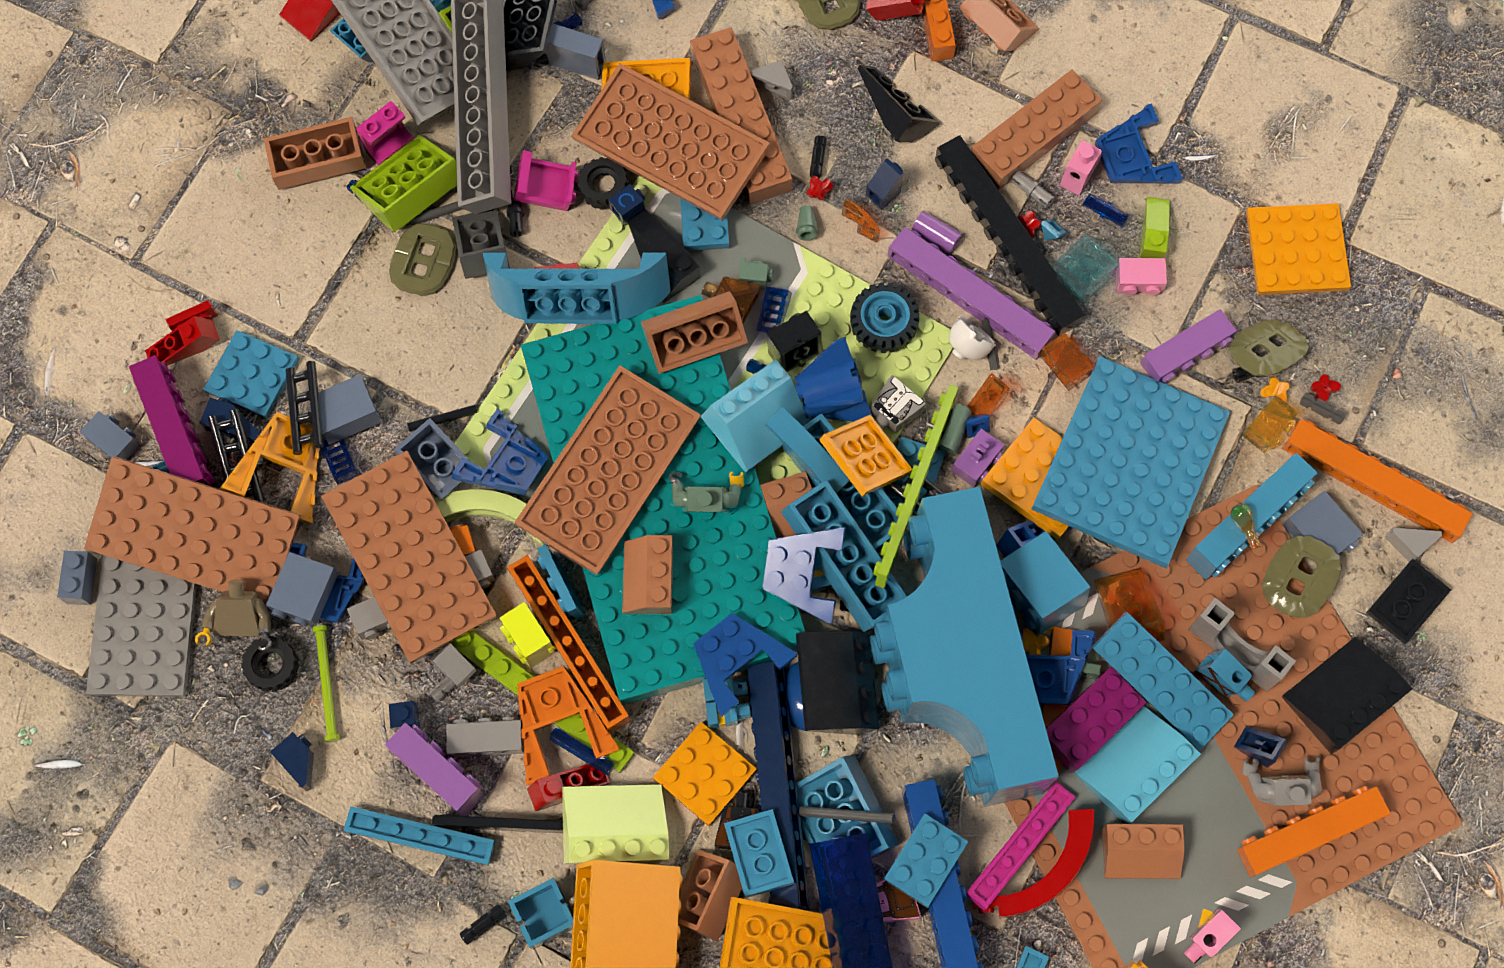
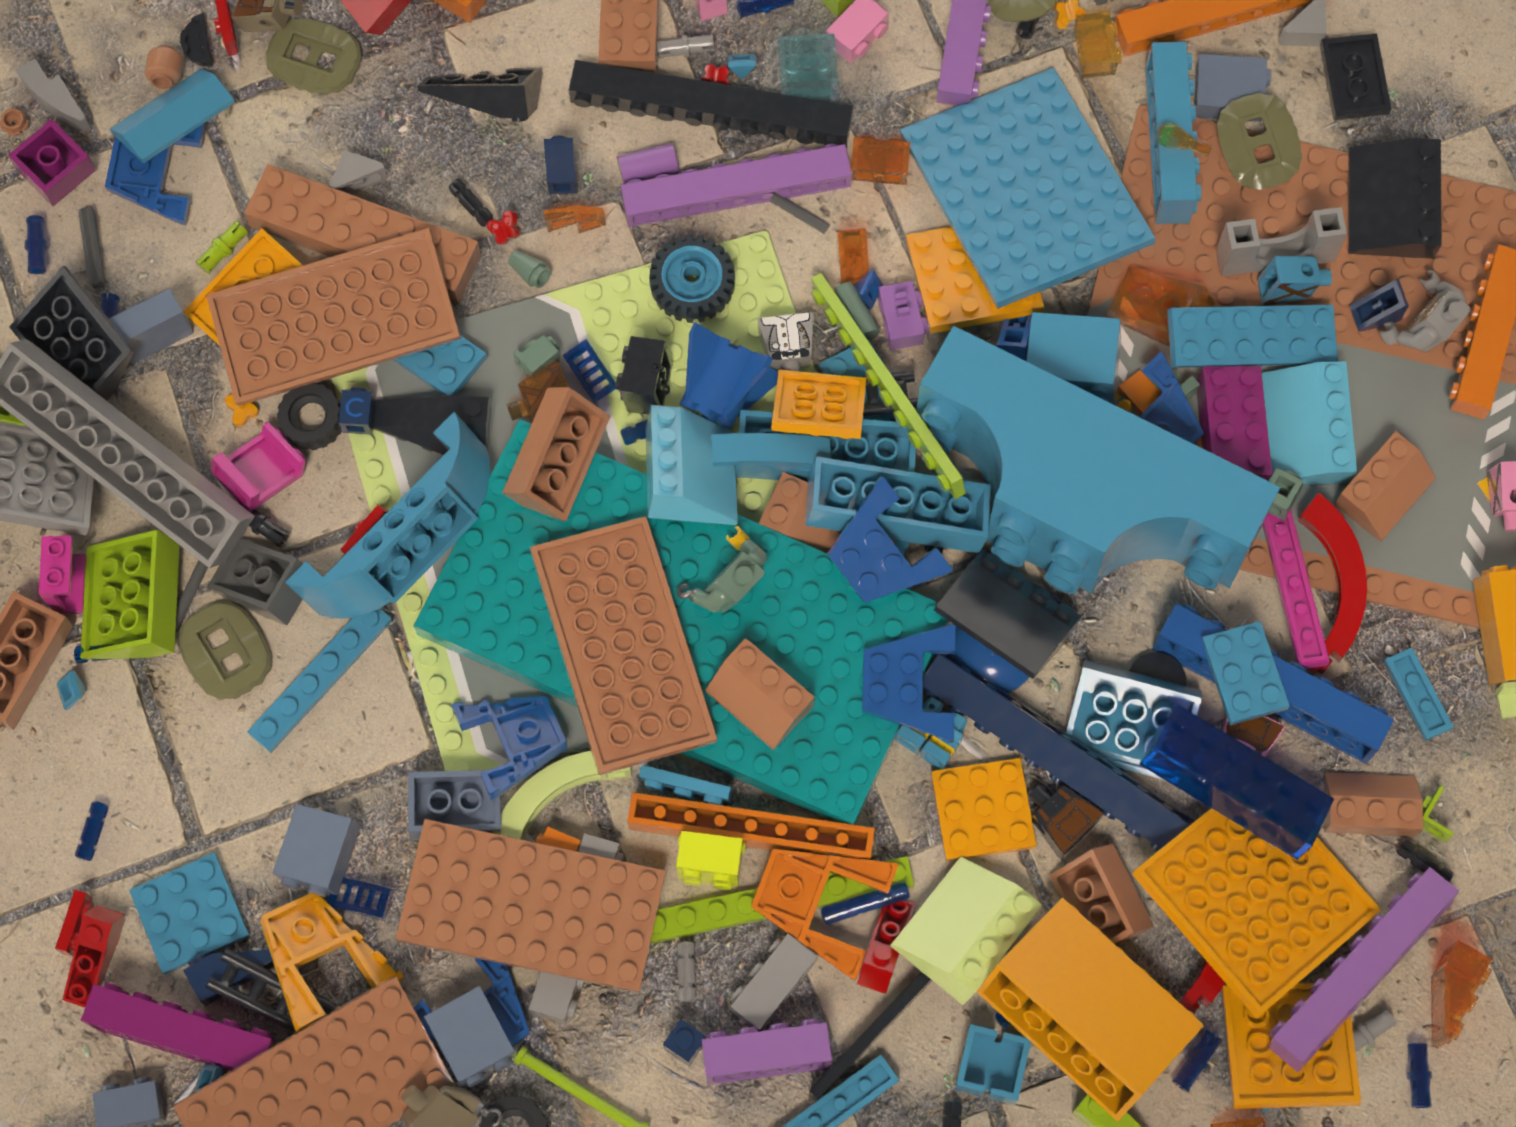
camera: 50 degrees left, 0 degrees up
black bar [285,361,324,455] -> none
black bar [407,404,477,432] -> none
light grey slope [429,644,477,688] -> none
dark azure plate [724,809,794,898] -> none
dark grey bar [799,806,896,824] -> none
white cylinder [949,316,996,360] -> none
none -> dark azure slope [57,670,87,710]
none -> clear blue axle [75,801,108,861]
none -> lime pin [195,221,248,274]
none -> light orange piece [224,395,259,428]
none -> dark azure plate [247,608,393,753]
none -> black tile [1129,652,1186,686]
none -> sand green brick [1268,468,1303,521]

